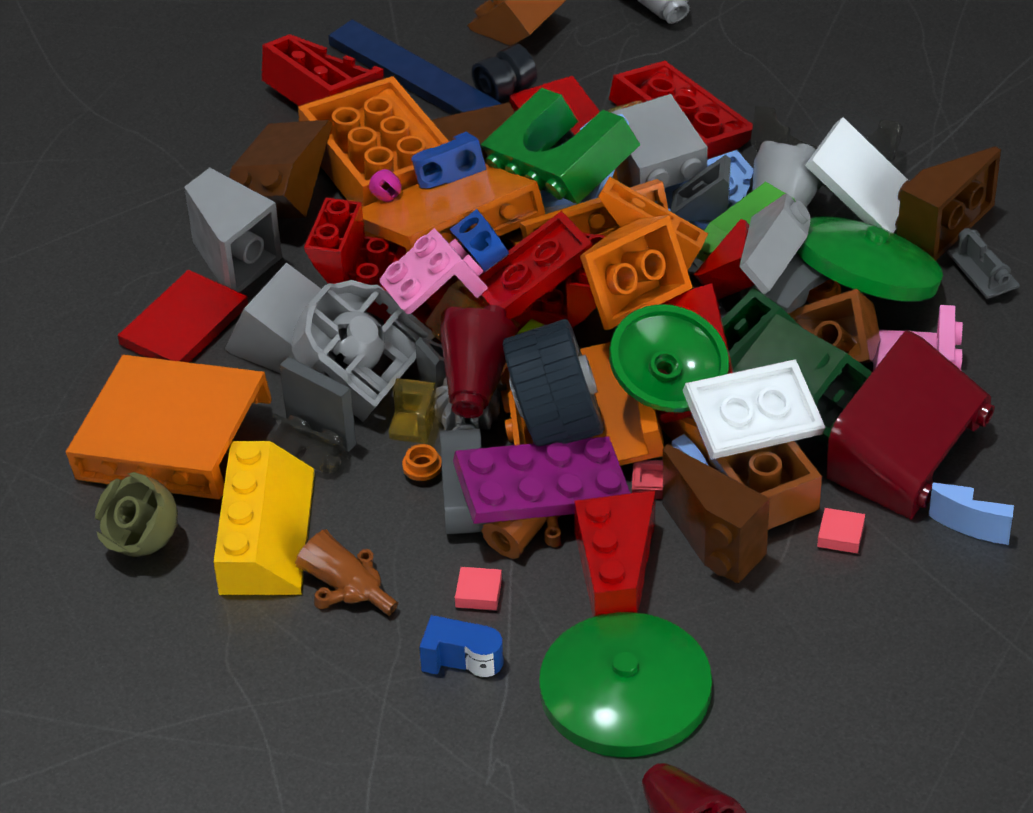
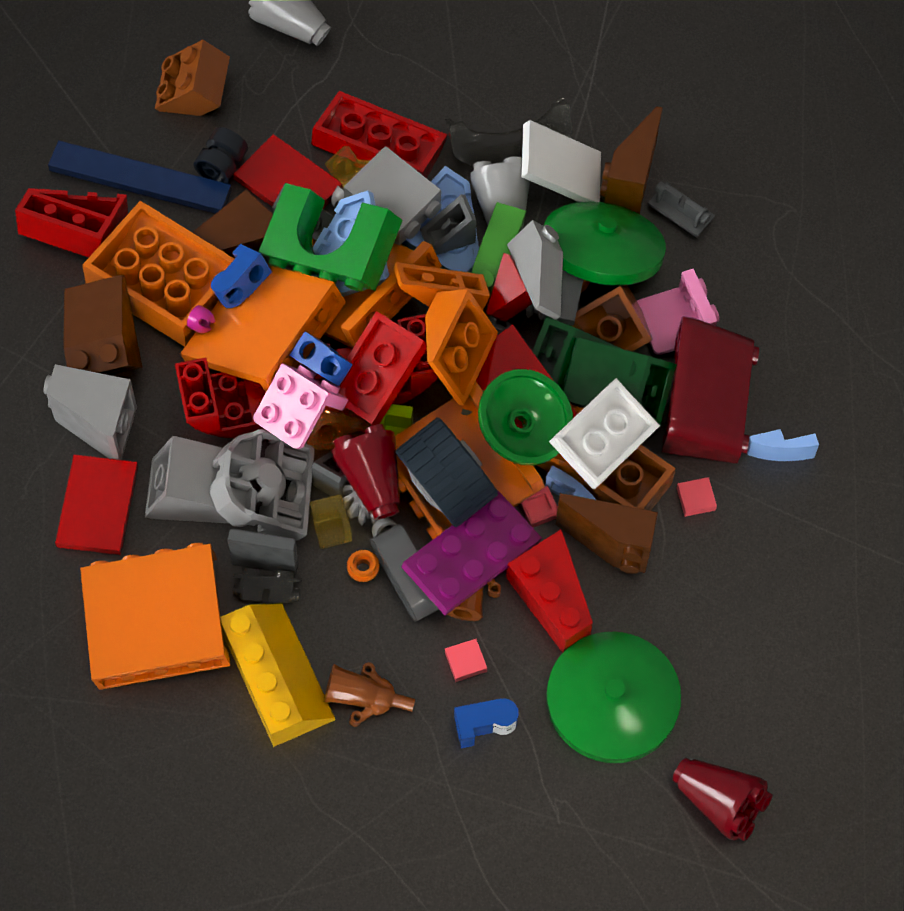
camera: 30 degrees left, 20 degrees up
olive cylinder [95,472,178,557] -> none

